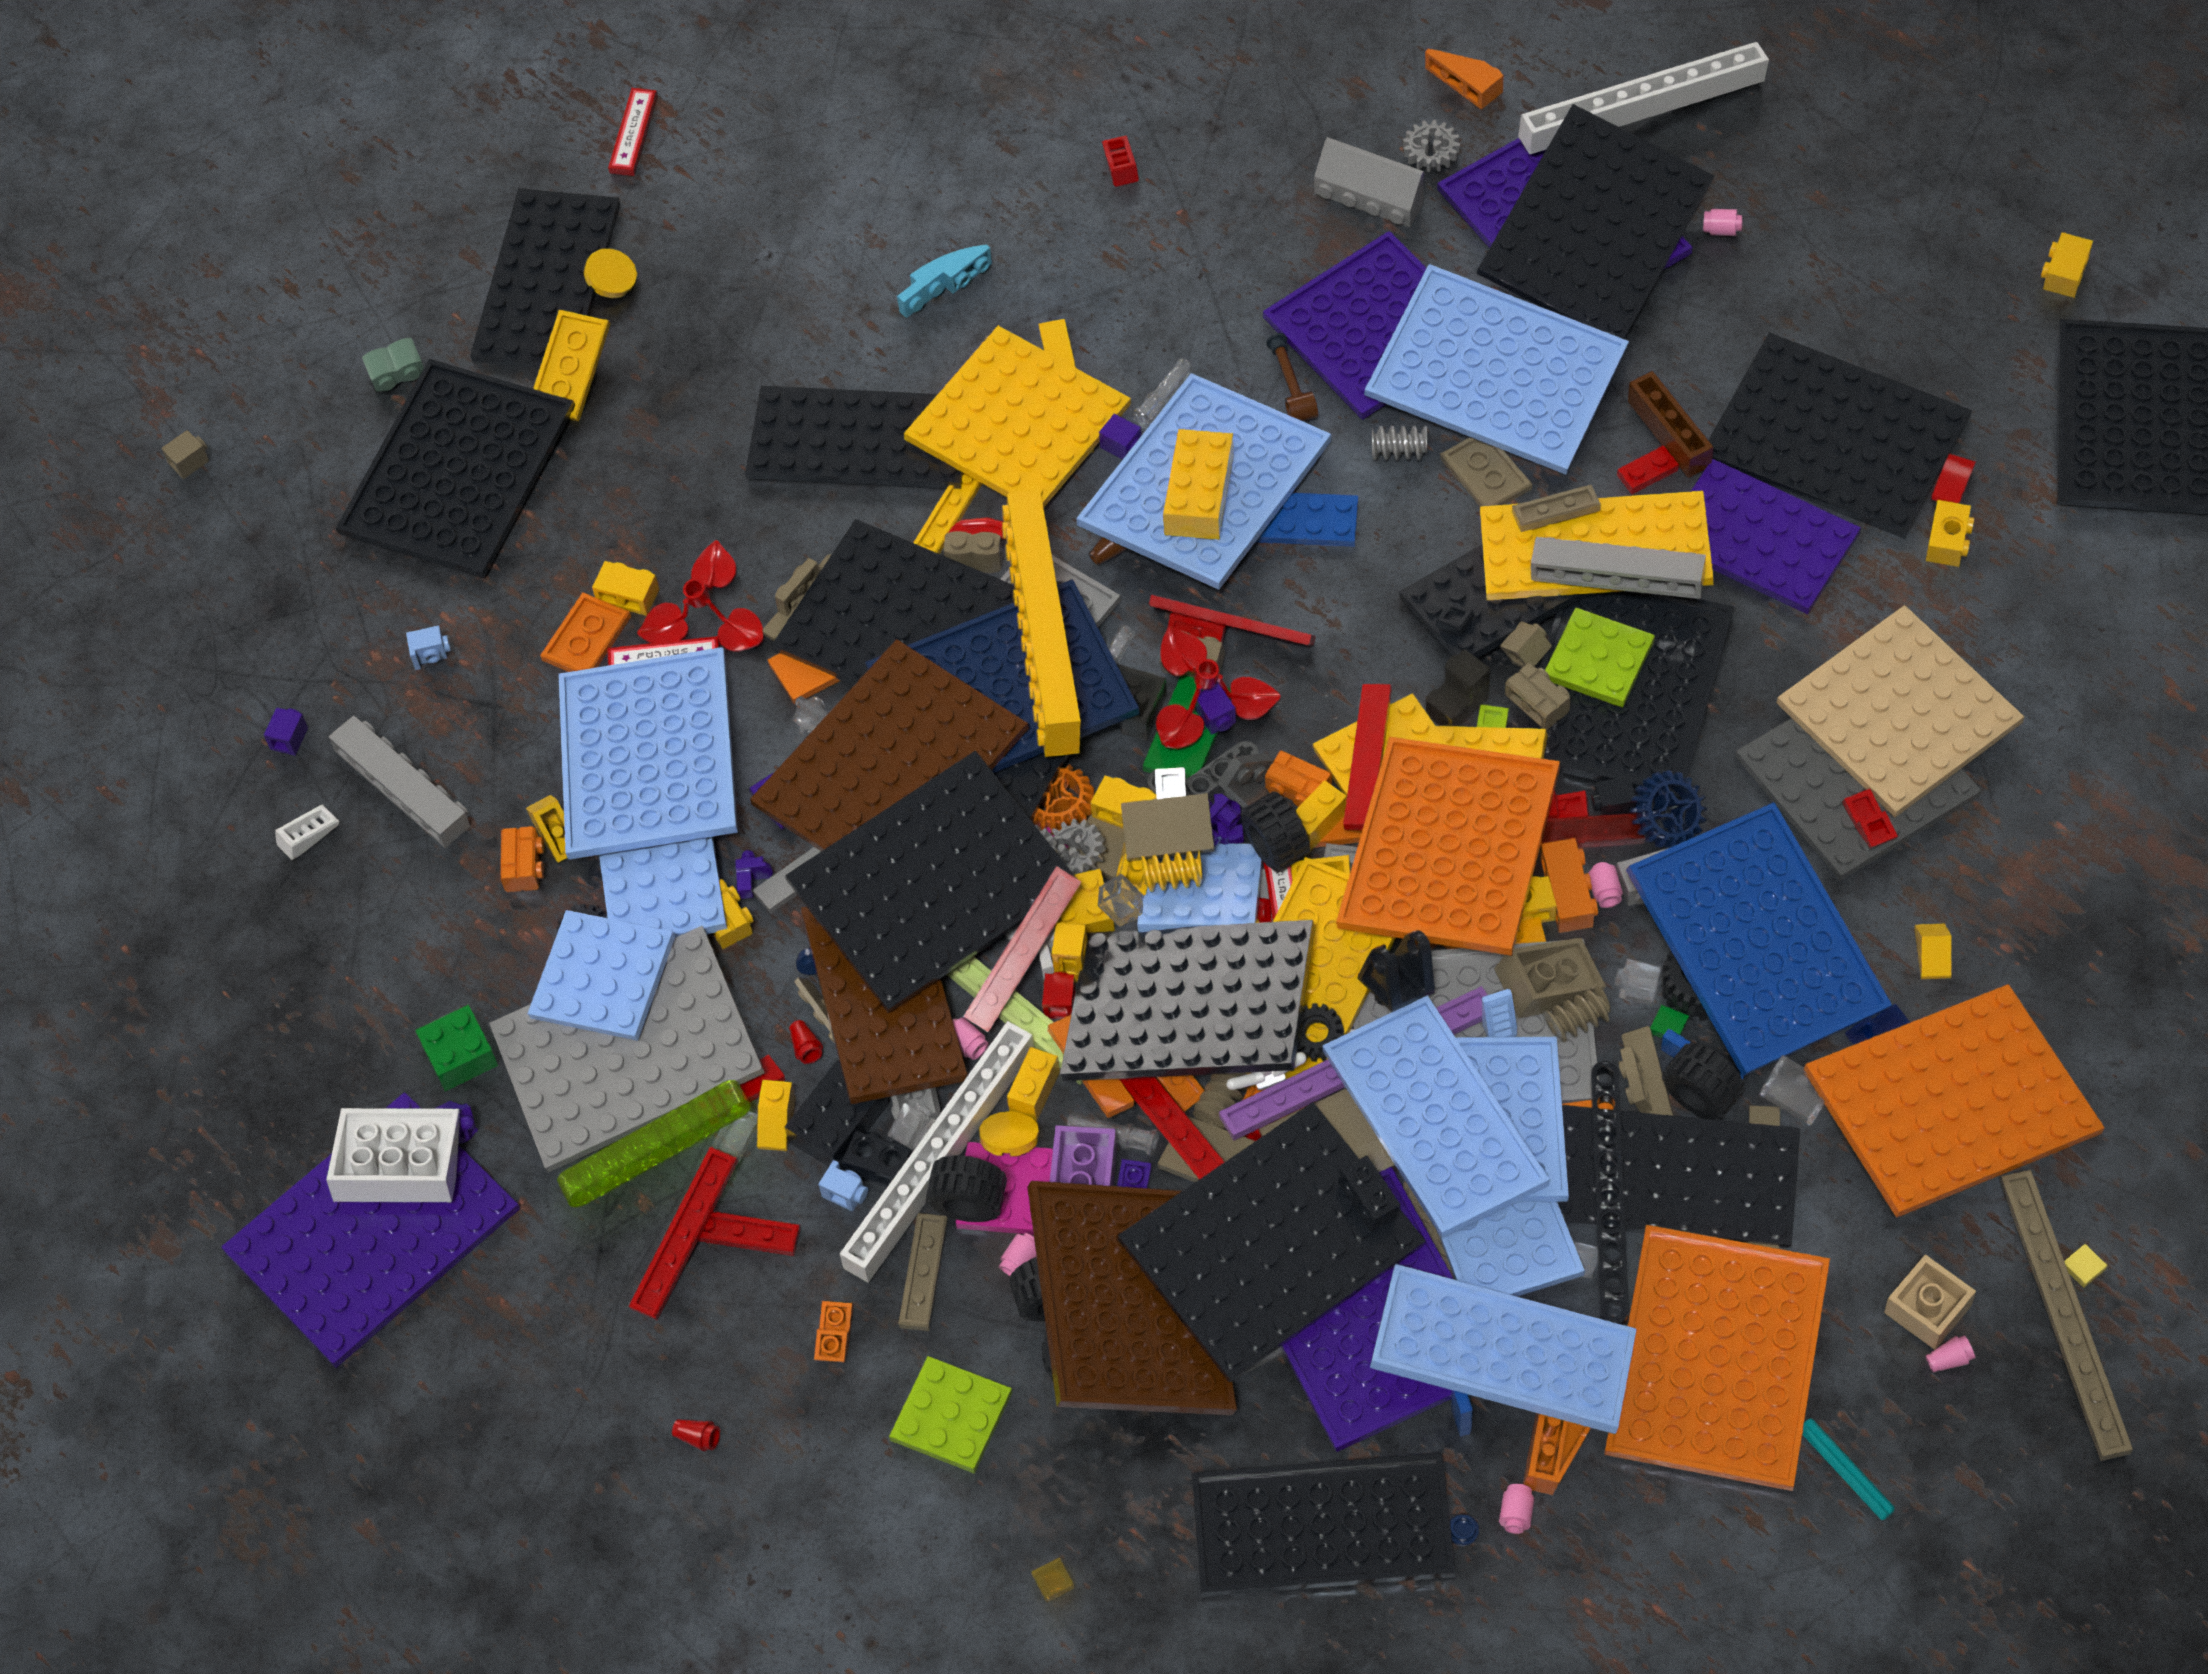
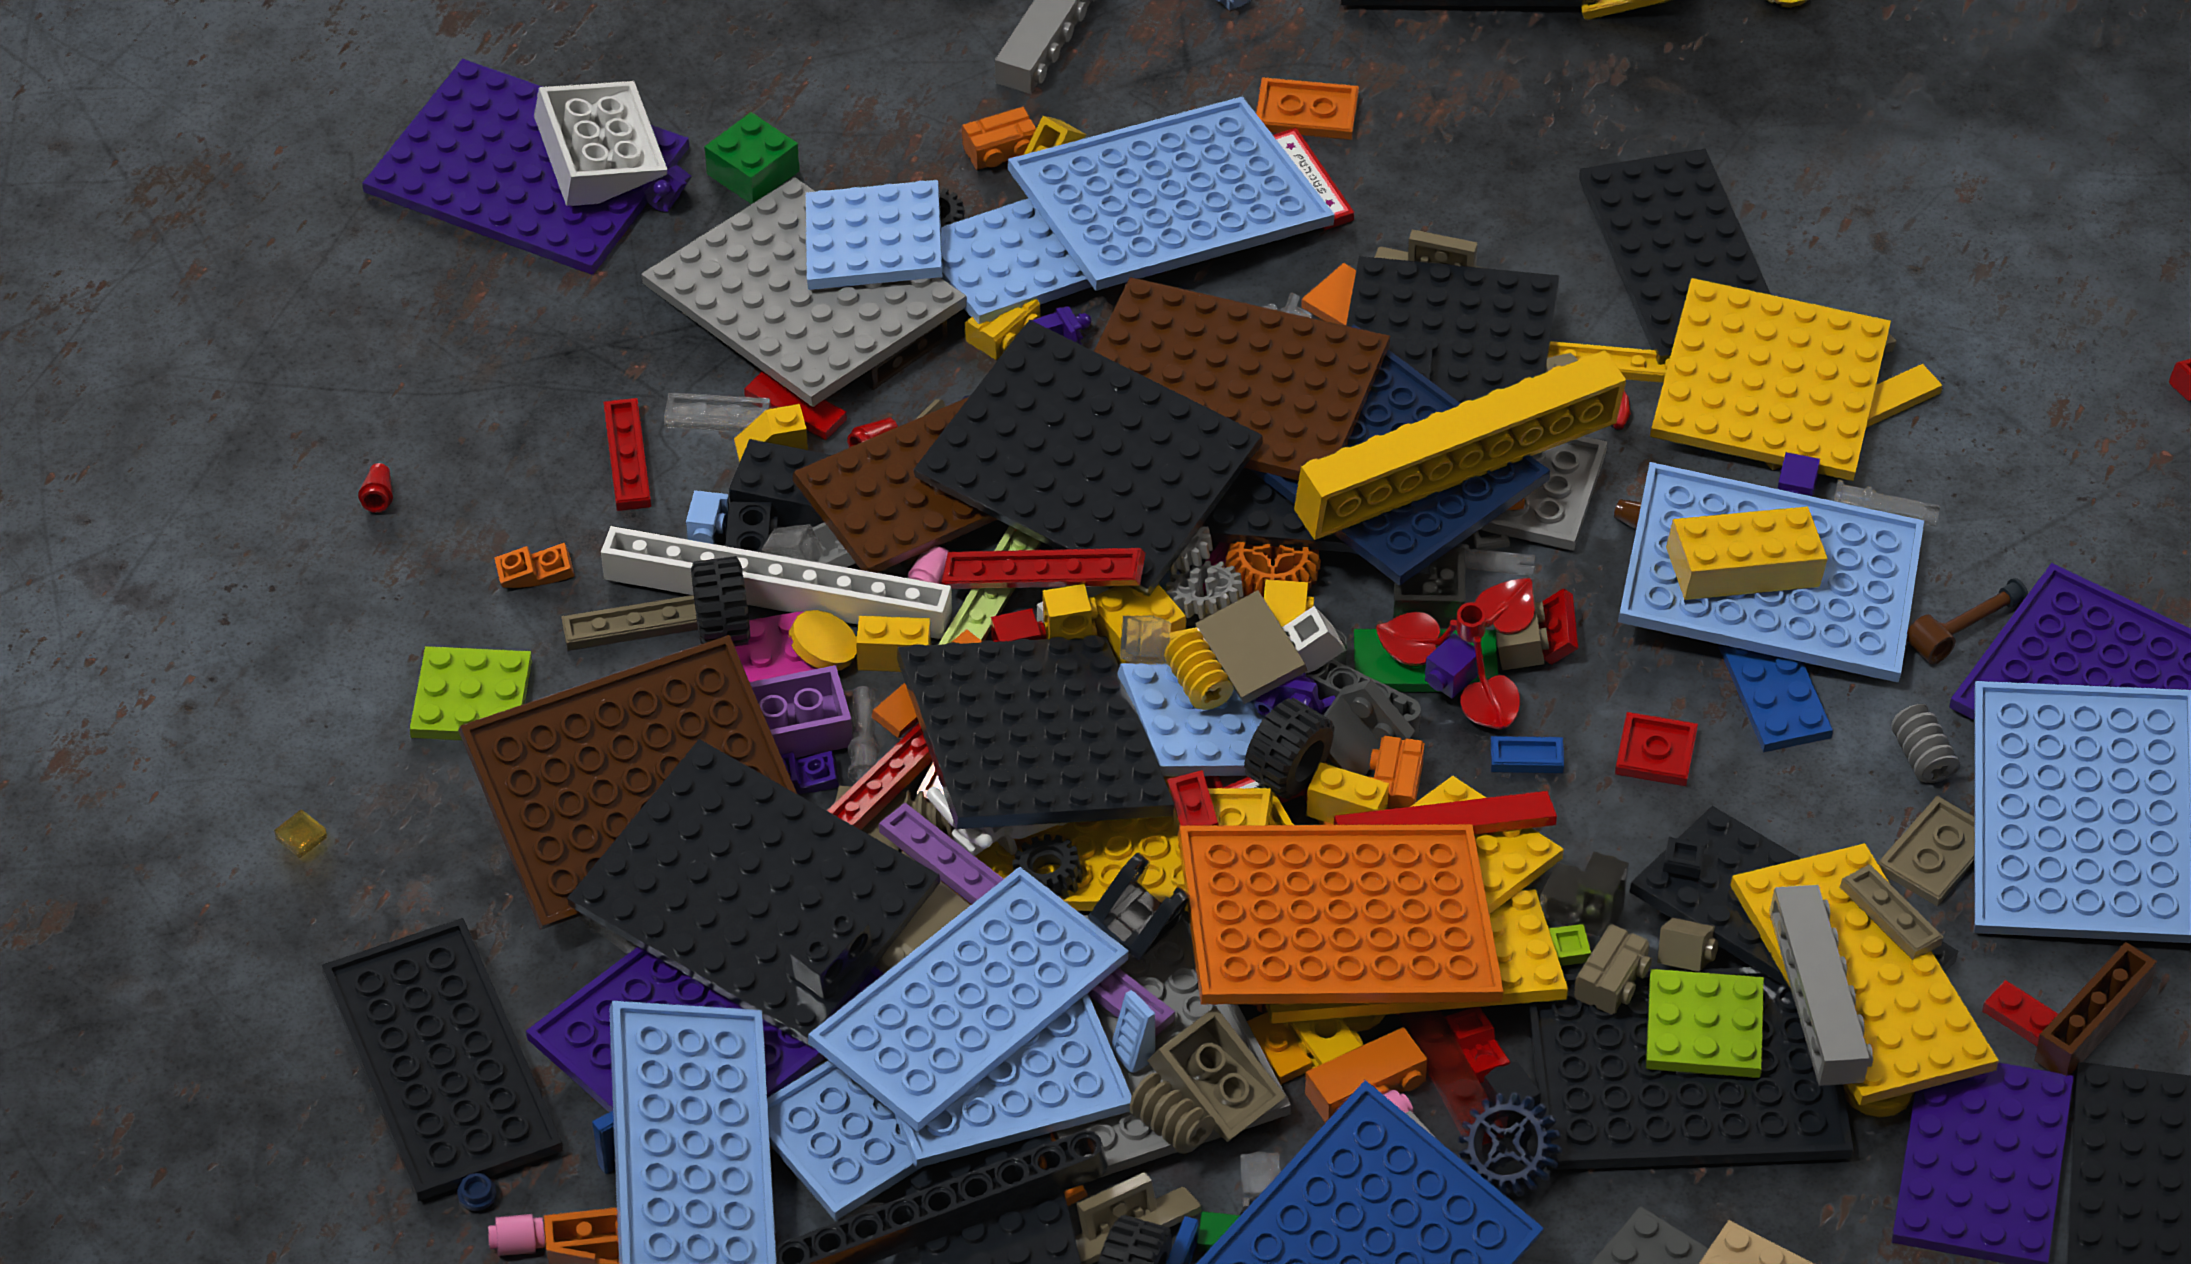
camera: 65 degrees right, 10 degrees down
clear neon green beam [557,1080,751,1208] -> none
yellow brick [592,561,660,616] -> none
red tile [629,1147,738,1321] -> none
red plant [637,540,764,652] -> none
medium azure slope [897,245,992,318] -> none
red tile [1149,595,1316,646] -> none
none -> red plate [1167,770,1219,826]
none -> blue tile [1490,736,1564,773]
none -> red tile [1615,712,1698,786]

